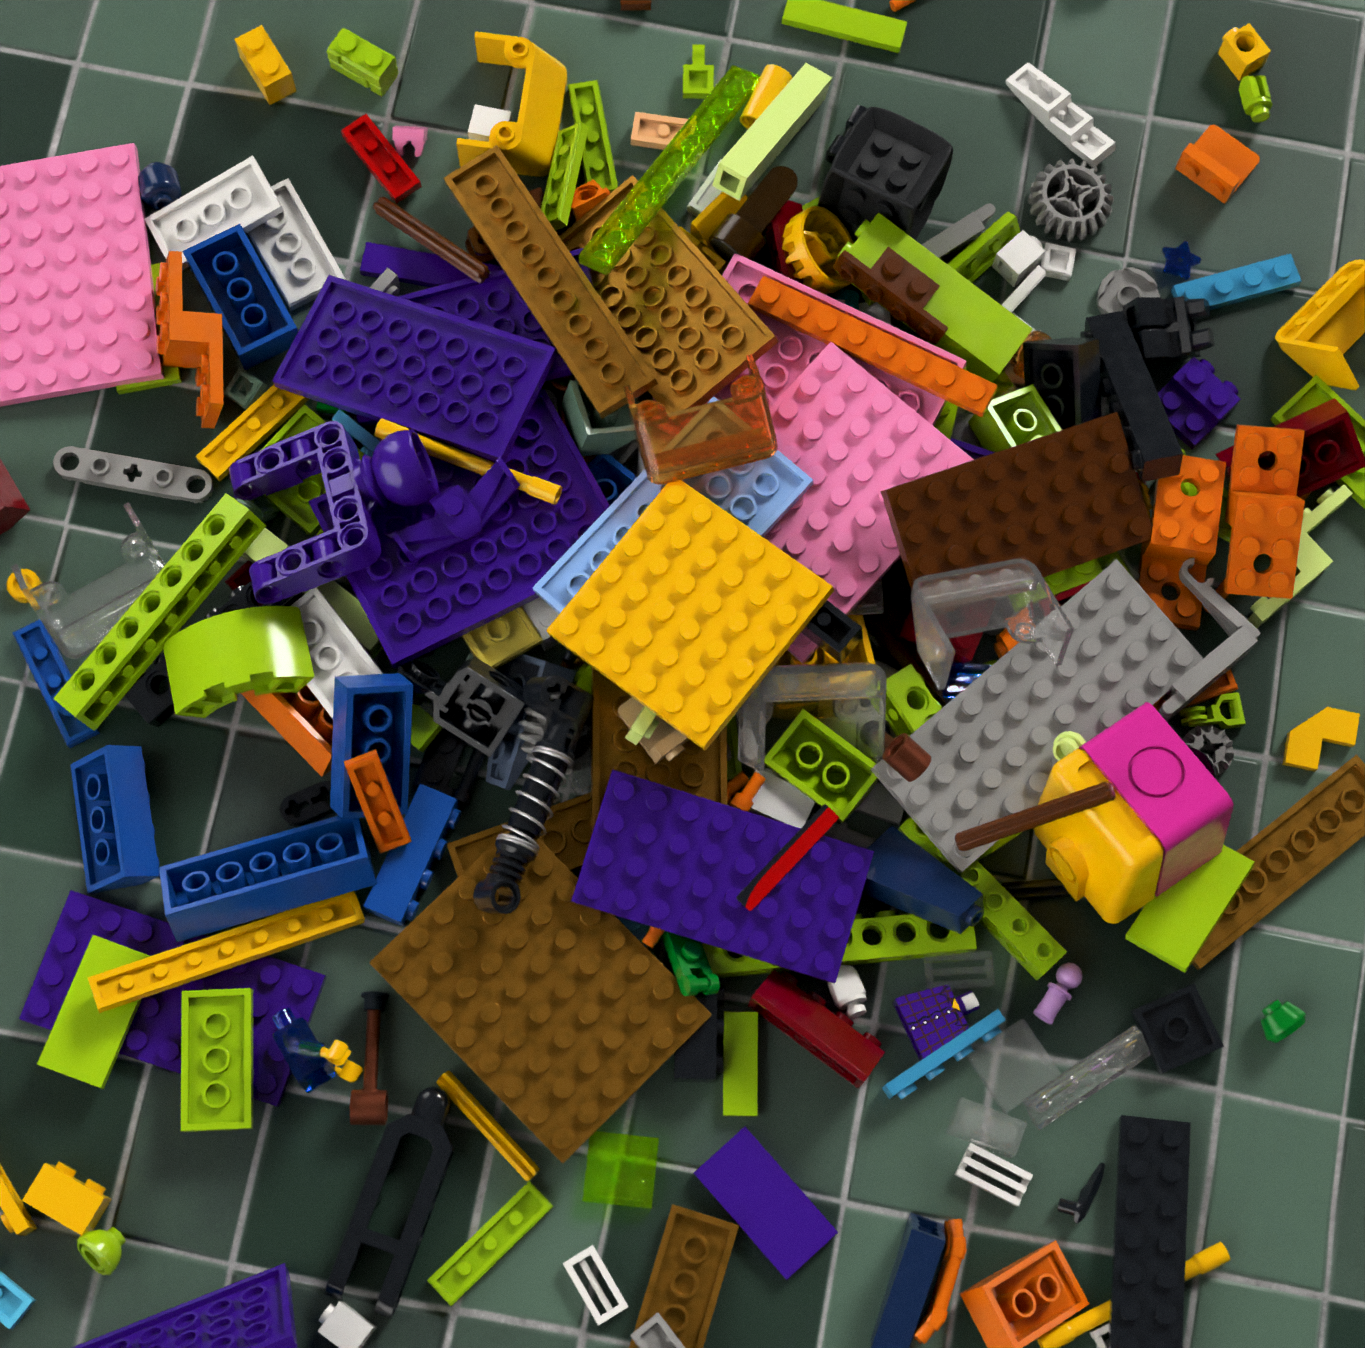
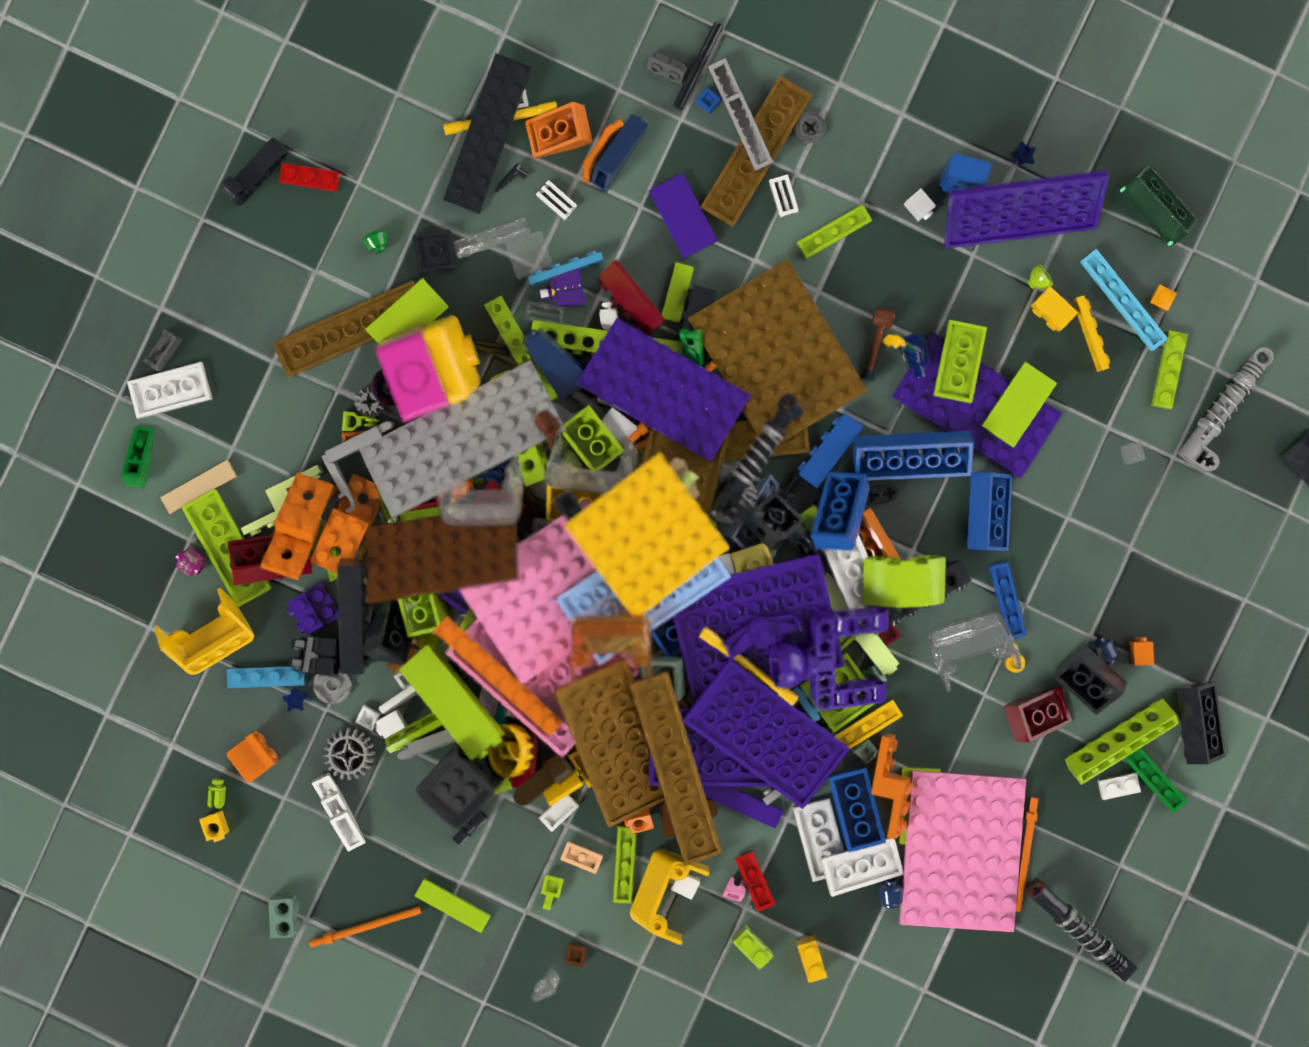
camera: 160 degrees left, 15 degrees up
light grey piece [53,446,214,503] -> none
lime brick [53,493,266,731] -> none
yellow plate [88,891,365,1013] -> none
black piece [325,1086,455,1319] -> none
orange tile [344,749,412,854] -> none
reddish brown axle [373,197,490,283] -> none
yellow axle [436,1071,540,1181] -> none
lime tile [541,121,589,231] -> none
clear neon green plate [579,65,760,275] -> none
clear neon green plate [582,1131,659,1209] -> none
yellowish green brick [712,63,832,201] -> none
red sticker [736,804,839,911] -> none
yellow pin [739,64,792,129] -> none
reddish brown bracket [833,247,948,345] -> none
clear brick [945,1097,1027,1158] -> none
reddish brown axle [955,782,1116,851] -> none
lavender pin [1033,962,1083,1024] -> none
yellowish green plate [1053,731,1086,761] -> none
yellow tile [1282,707,1360,772] -> none

